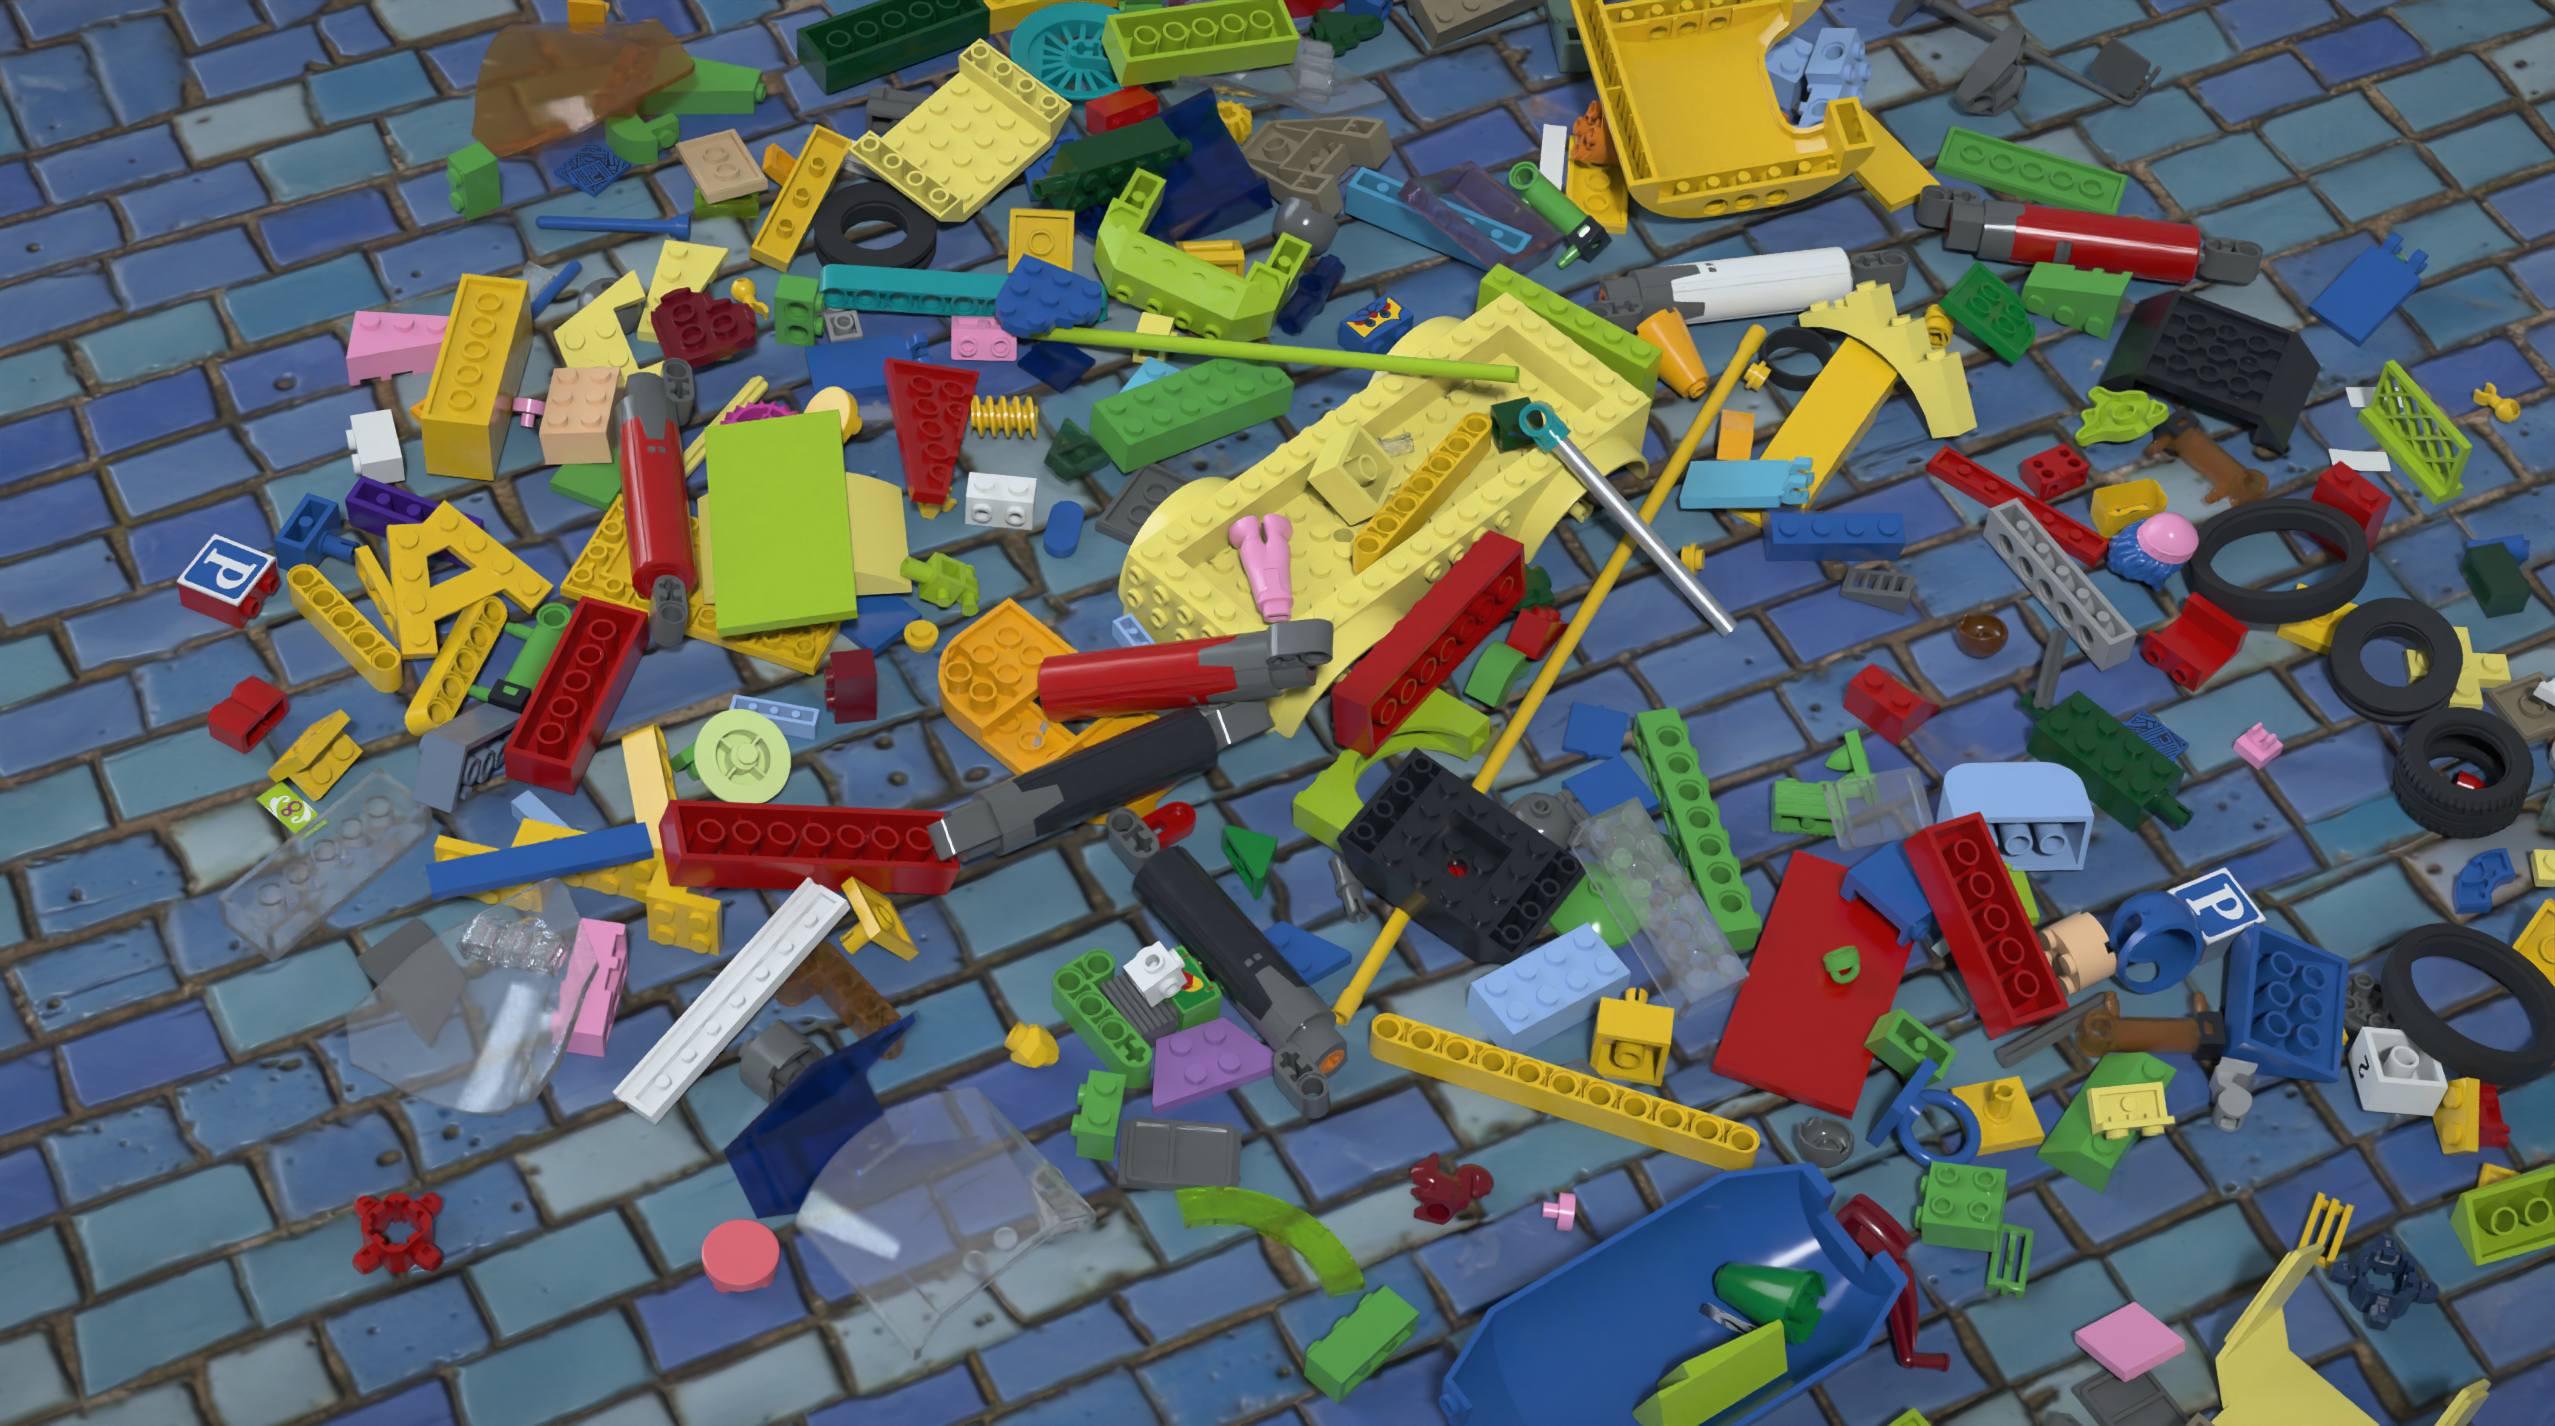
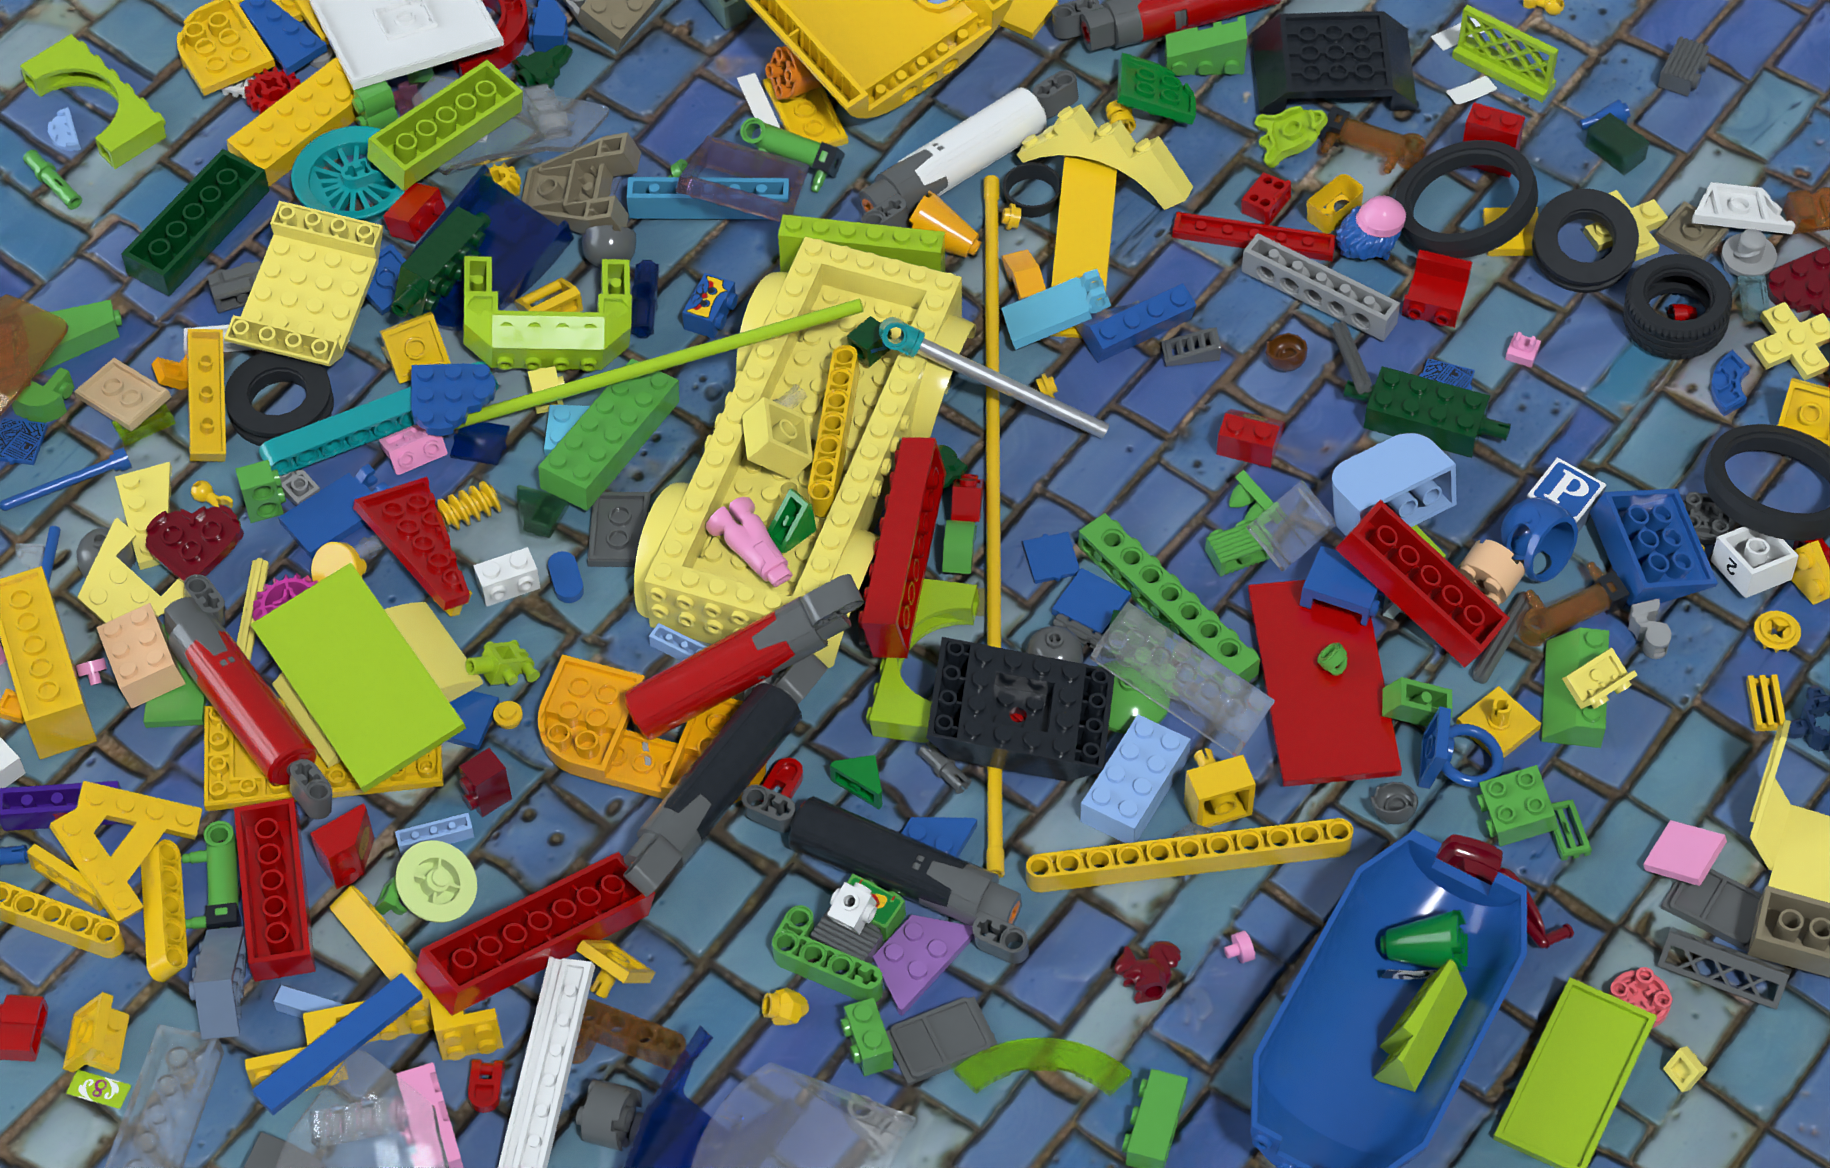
camera: 20 degrees left, 5 degrees up
none -> red slope [310,804,374,889]
none -> red plate [468,1059,505,1113]
none -> green slope [767,489,817,553]
none -> yellow gear [1753,611,1801,653]

